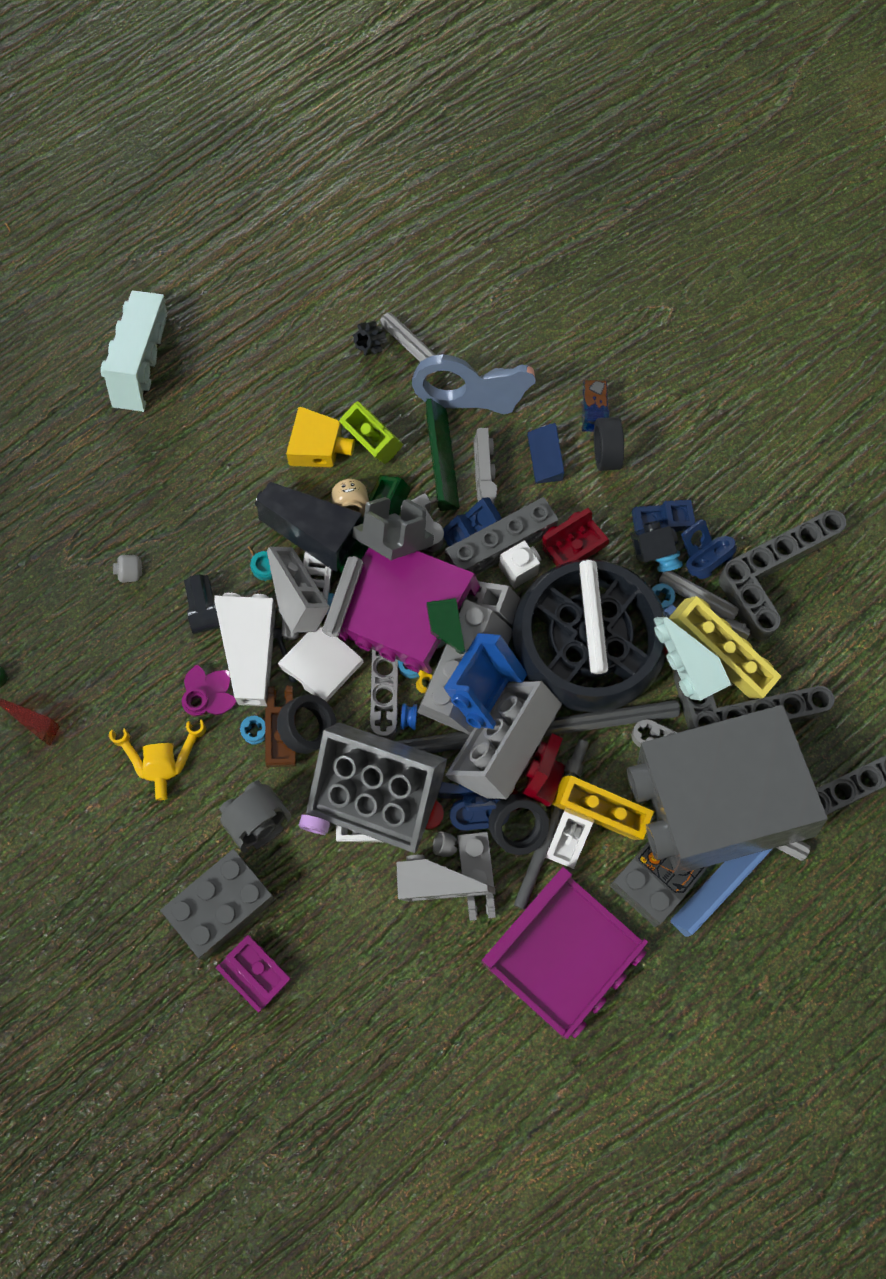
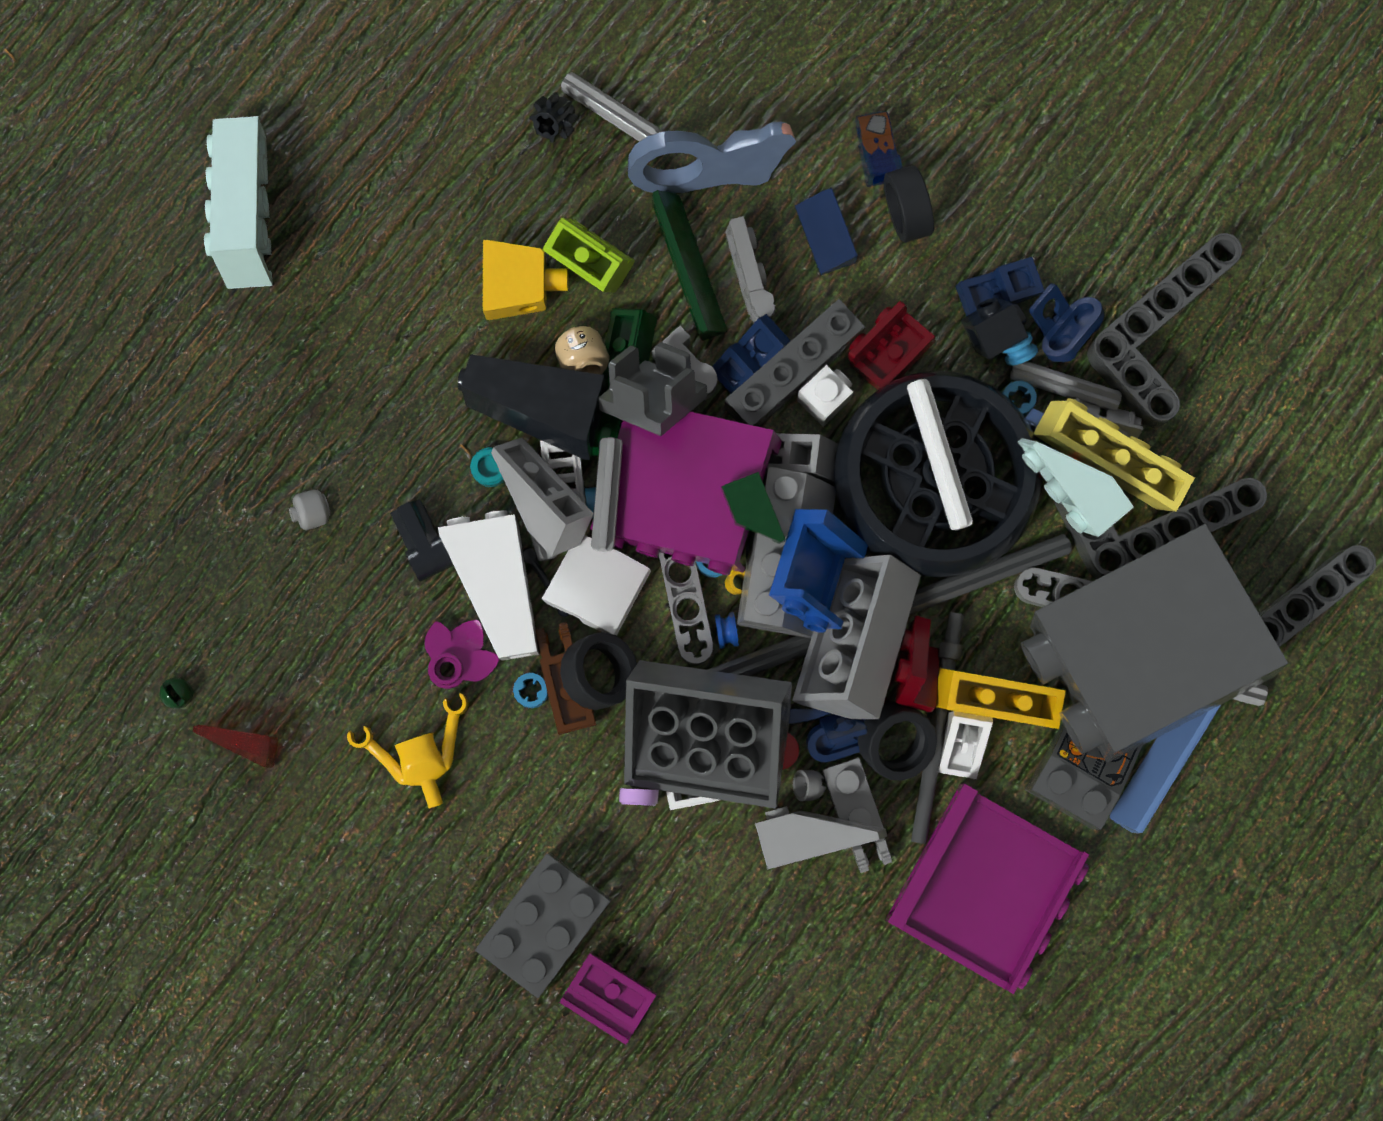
camera: 10 degrees left, 10 degrees up
dark grey brick [219,780,291,853] -> none

